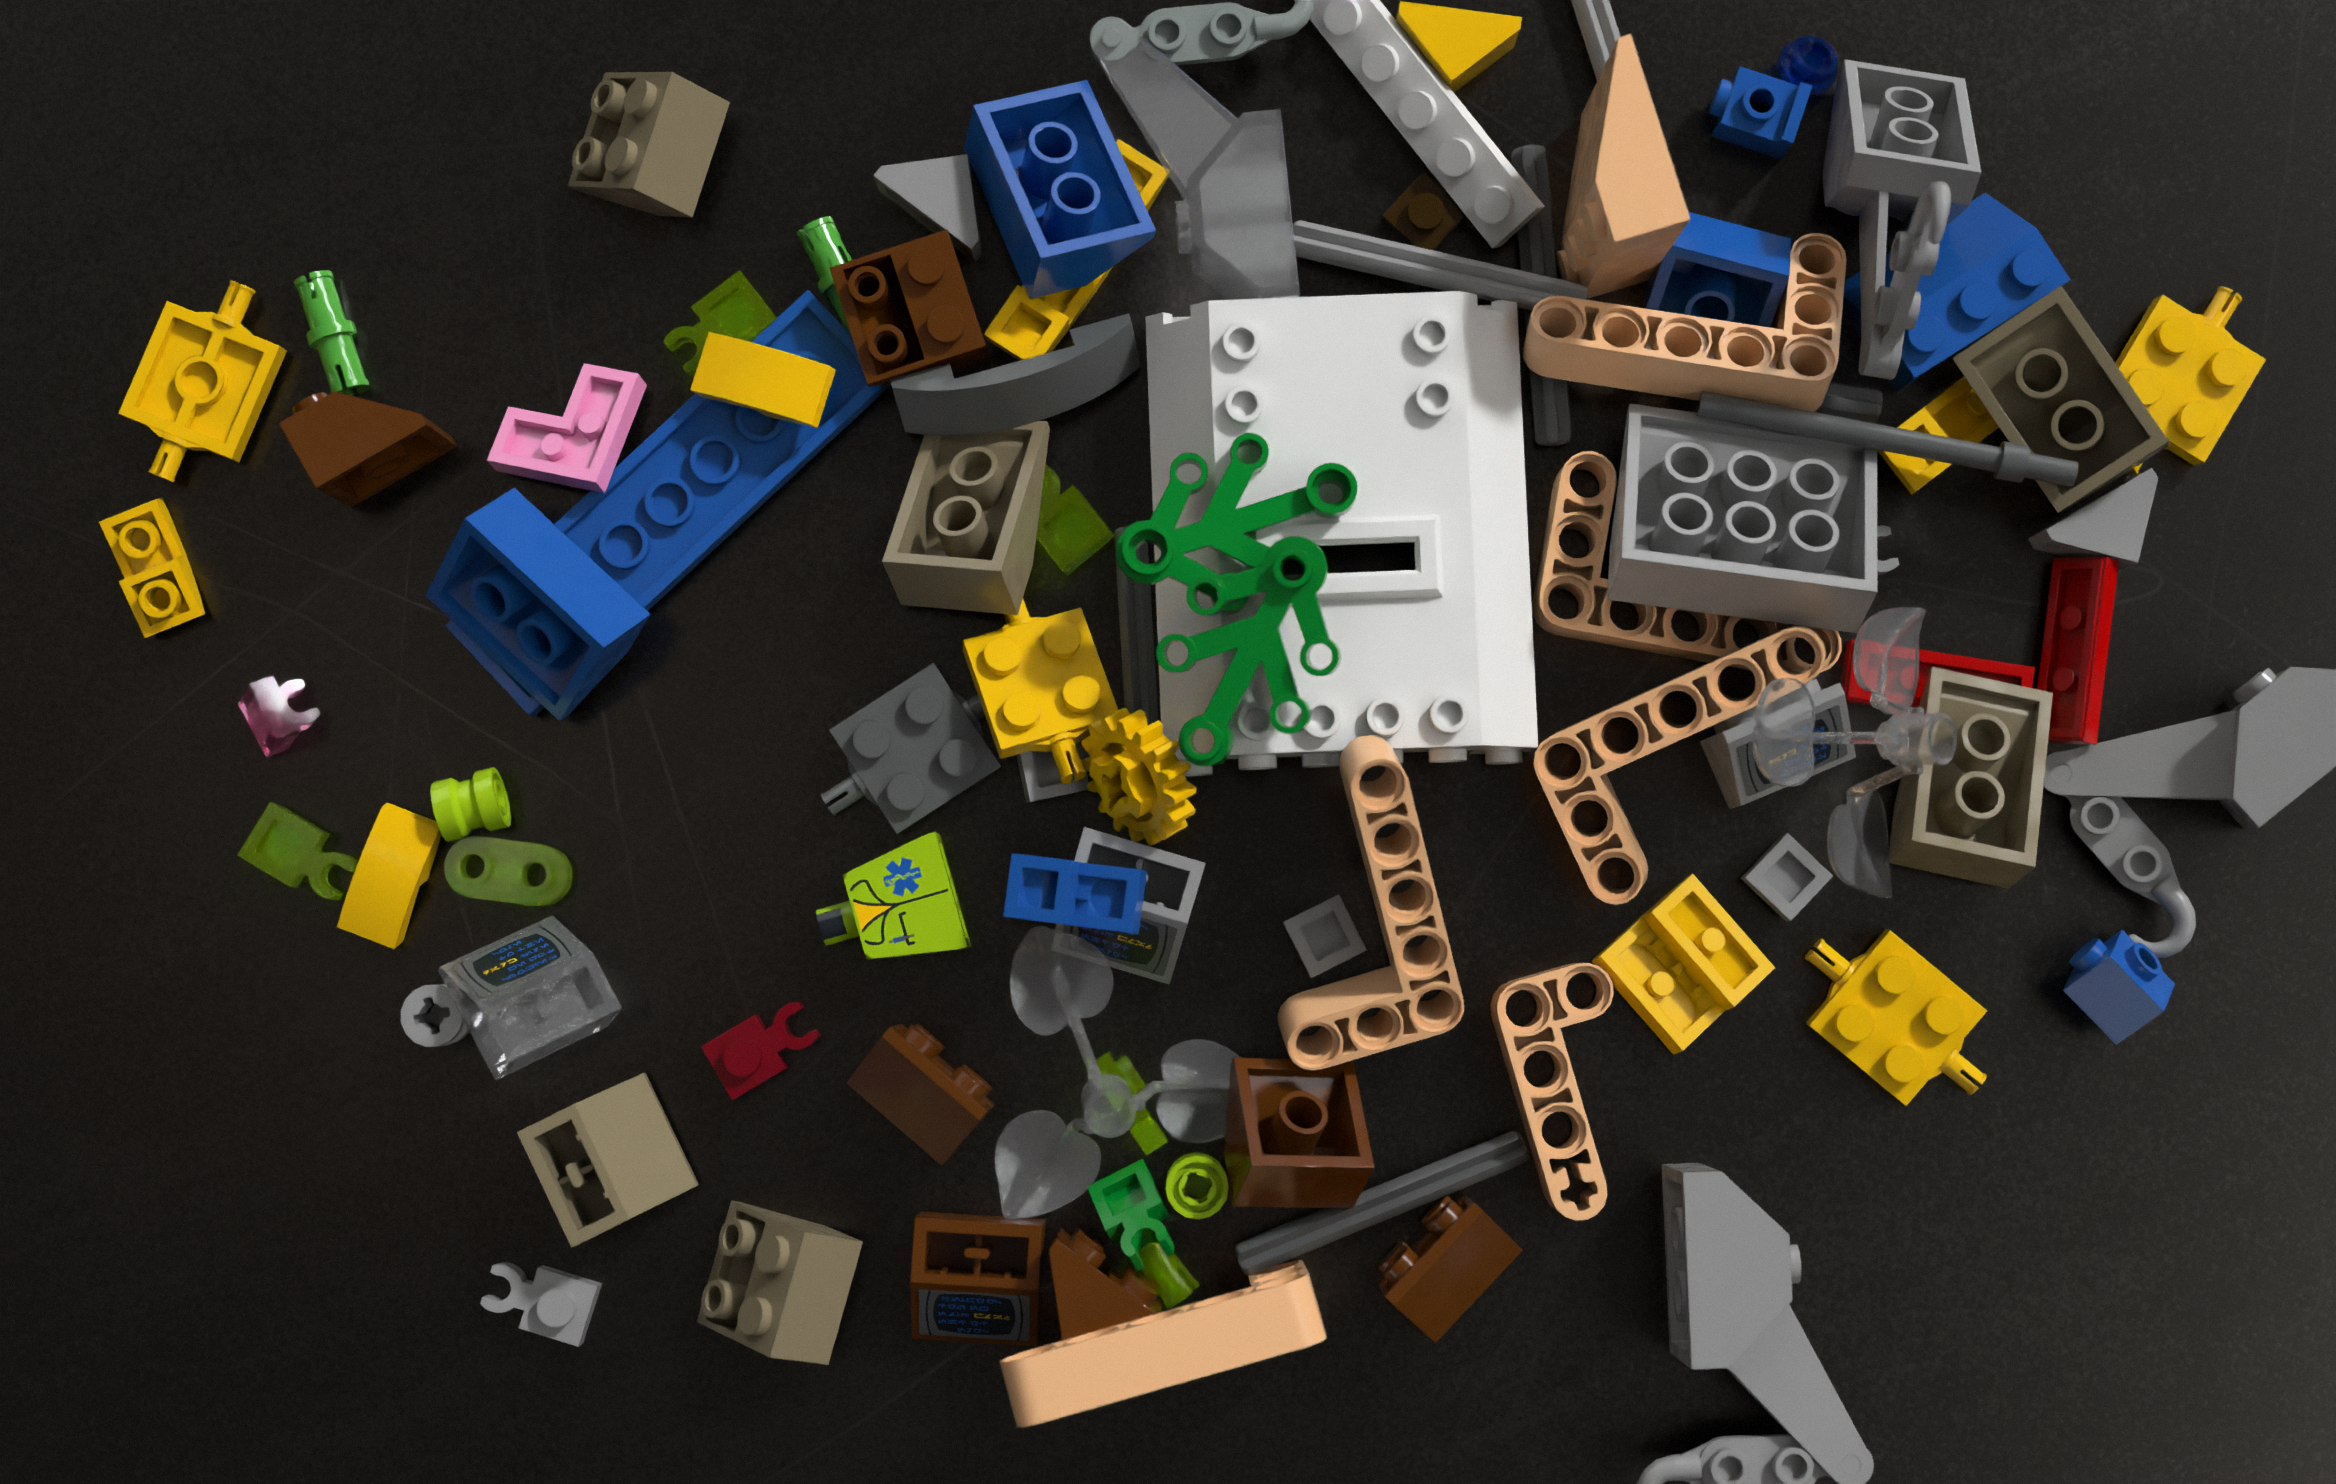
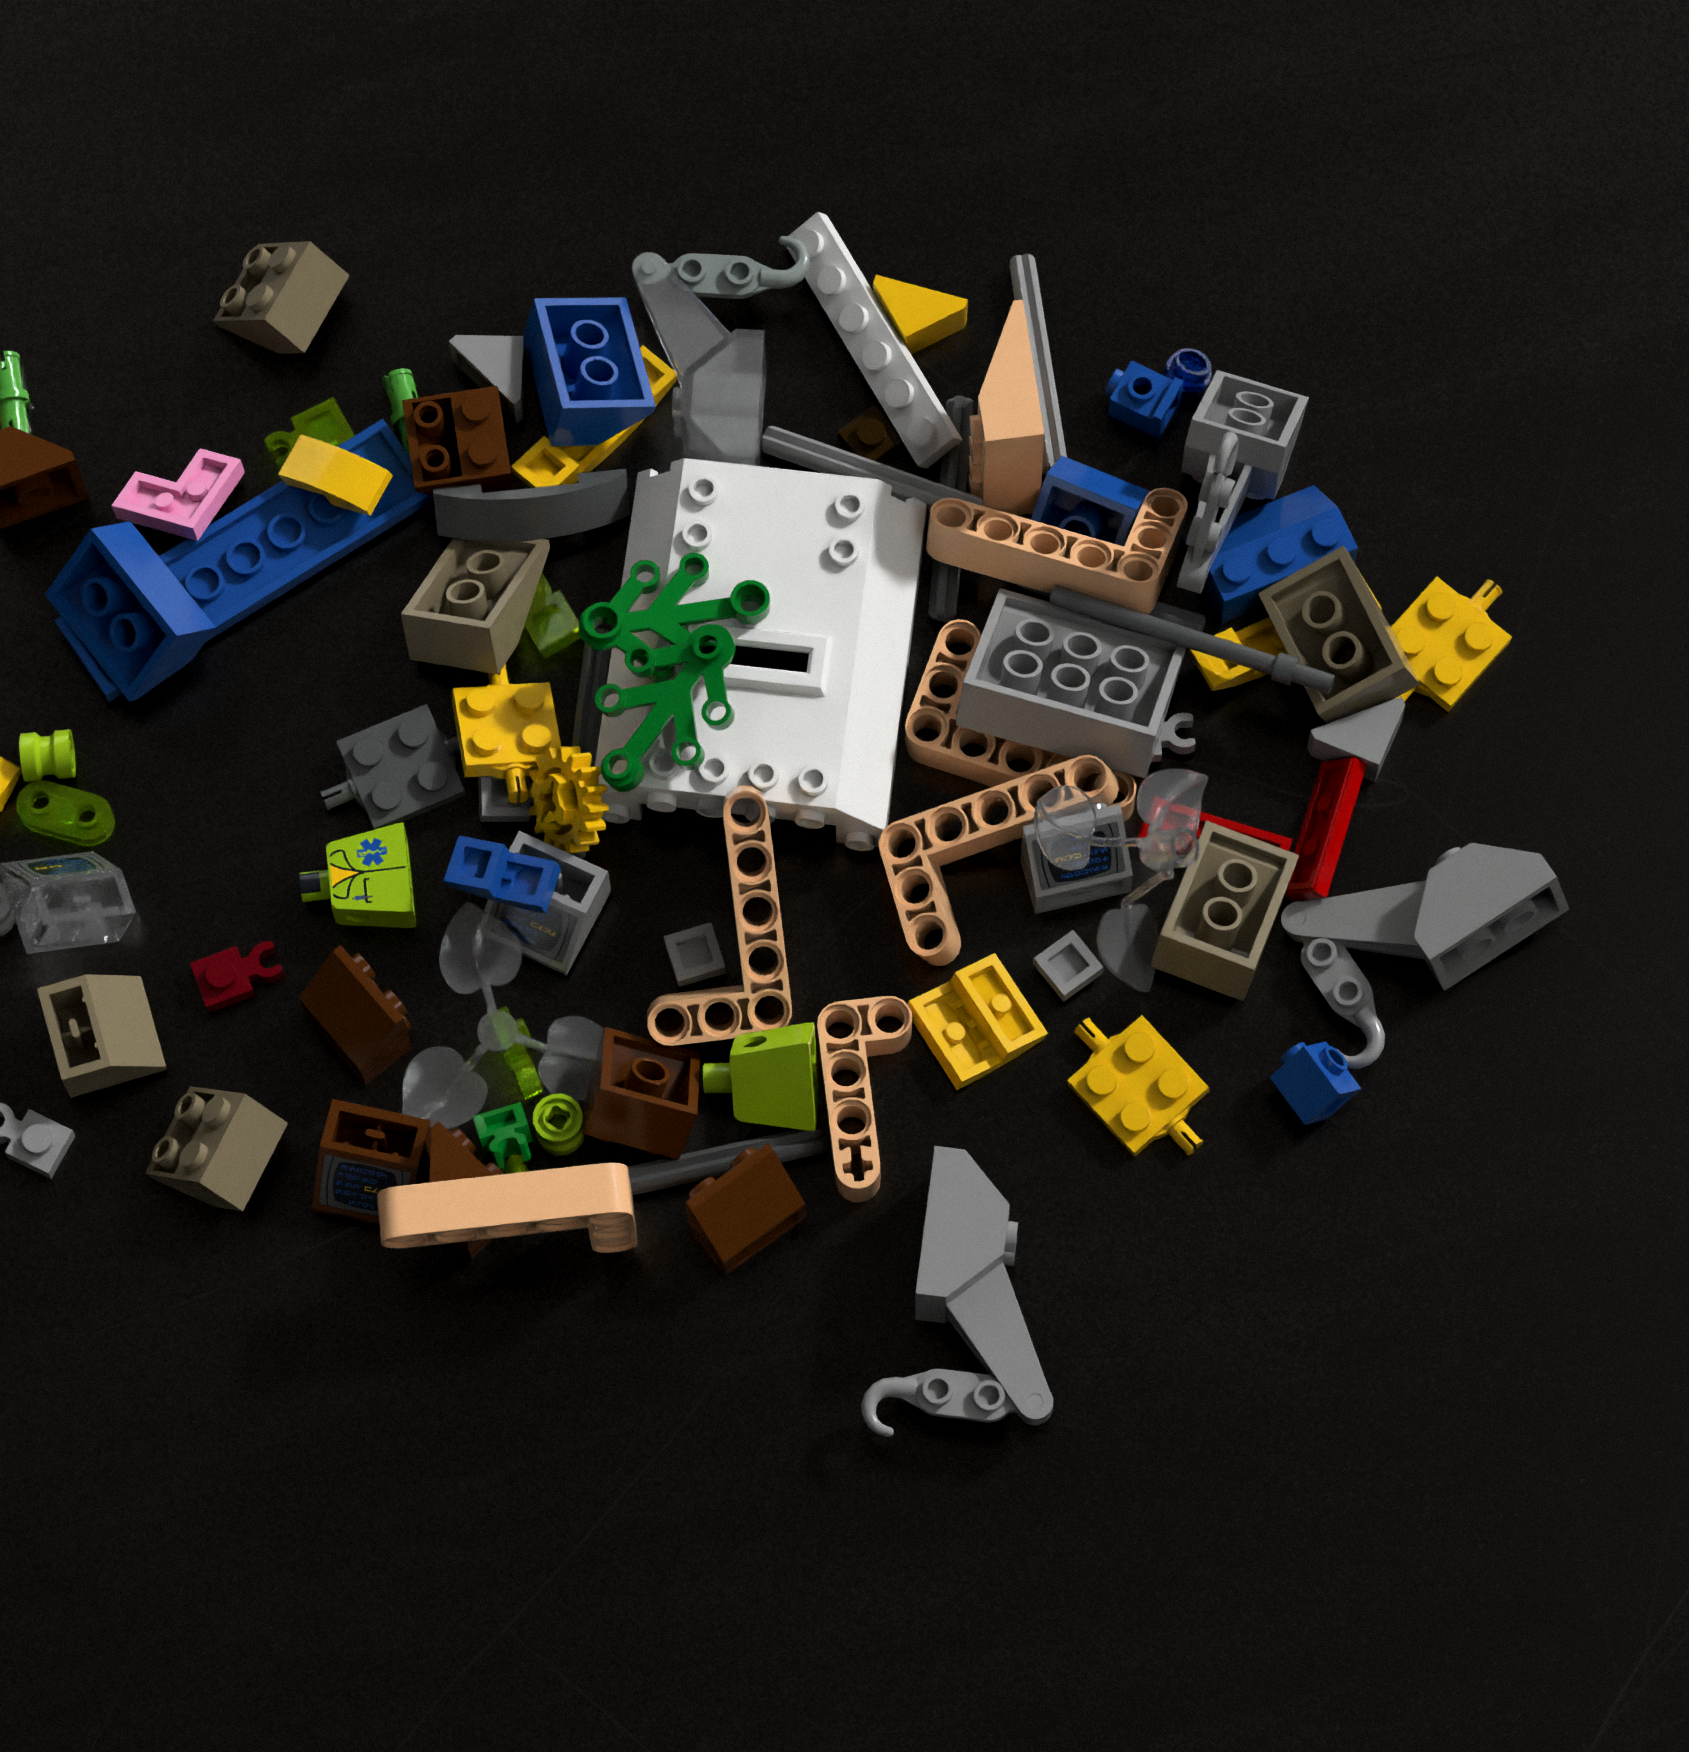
camera: 10 degrees right, 15 degrees down
none -> lime torso [703,1022,821,1131]

